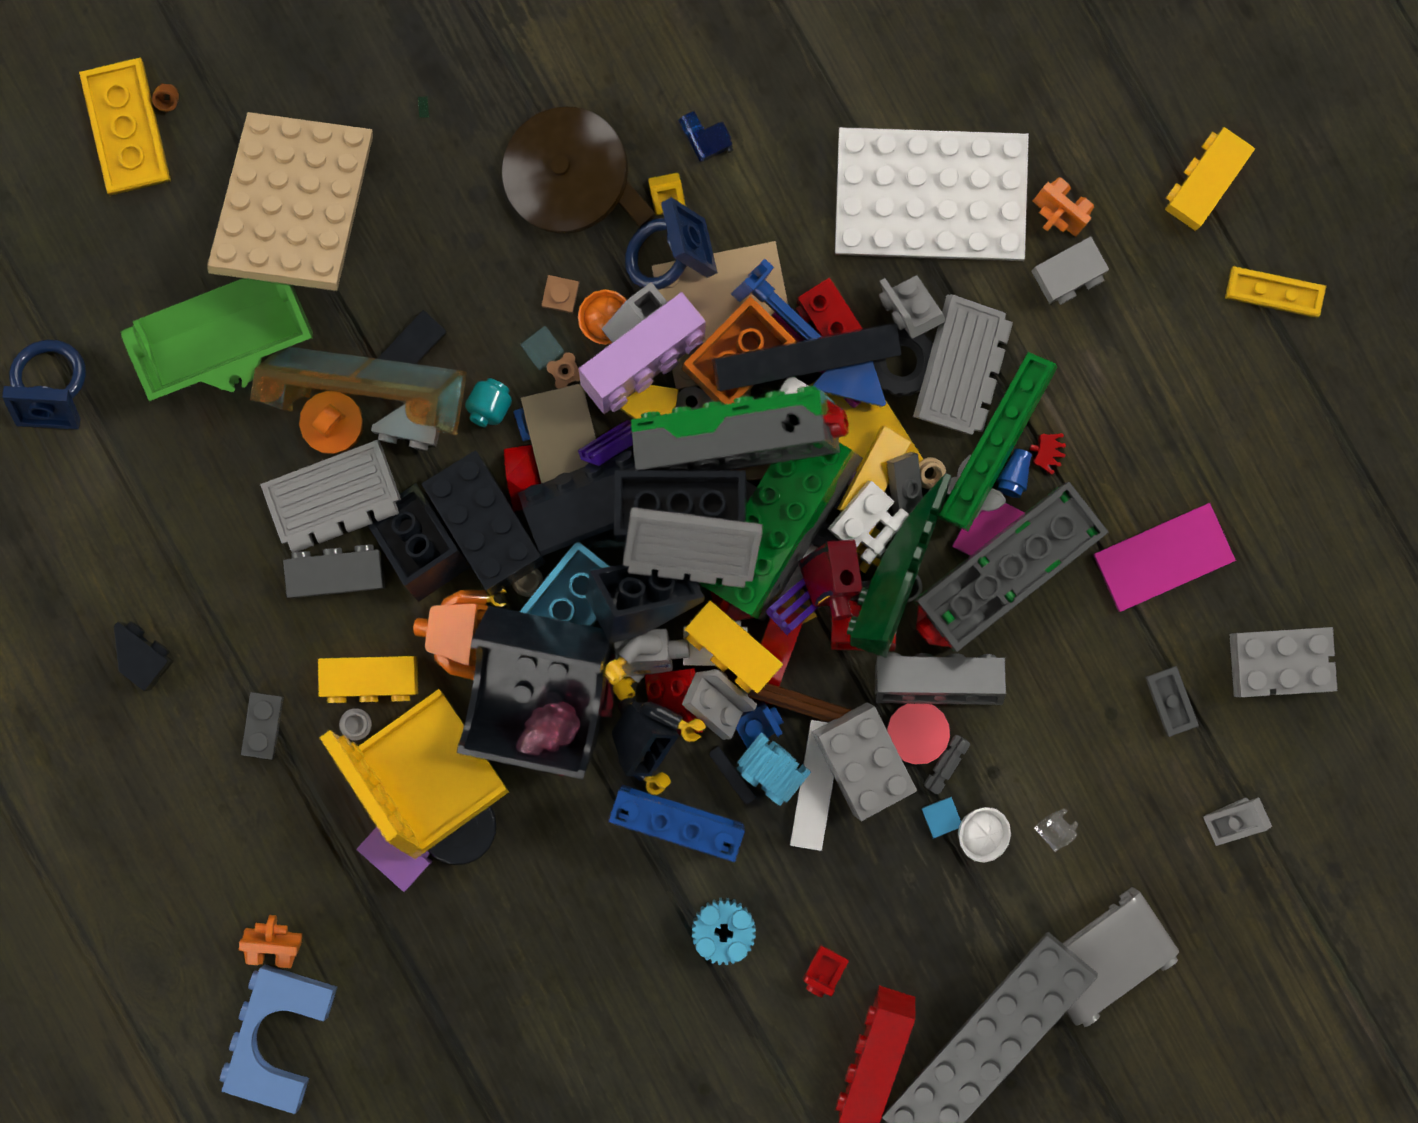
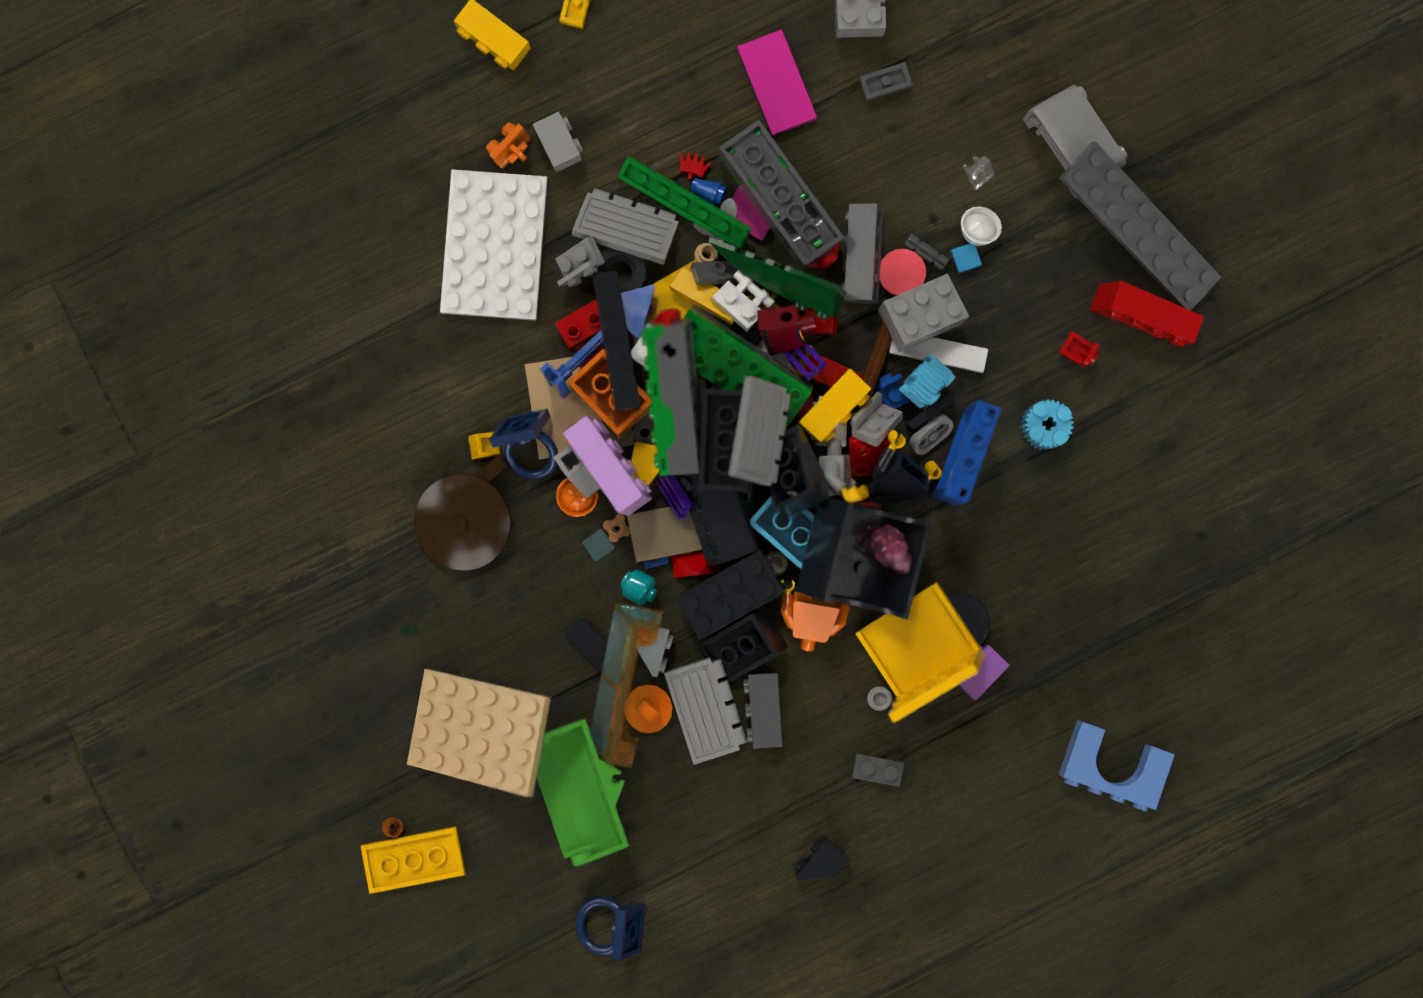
camera: 90 degrees left, 0 degrees up
orange hips [239,915,302,968] -> none
yellow brick [318,656,418,703] -> none
medium nougat plate [541,275,580,314] -> none
clear blue piece [678,111,733,162] -> none
light grey slope [1203,797,1272,846] -> none
none -> light grey plate [909,414,953,455]

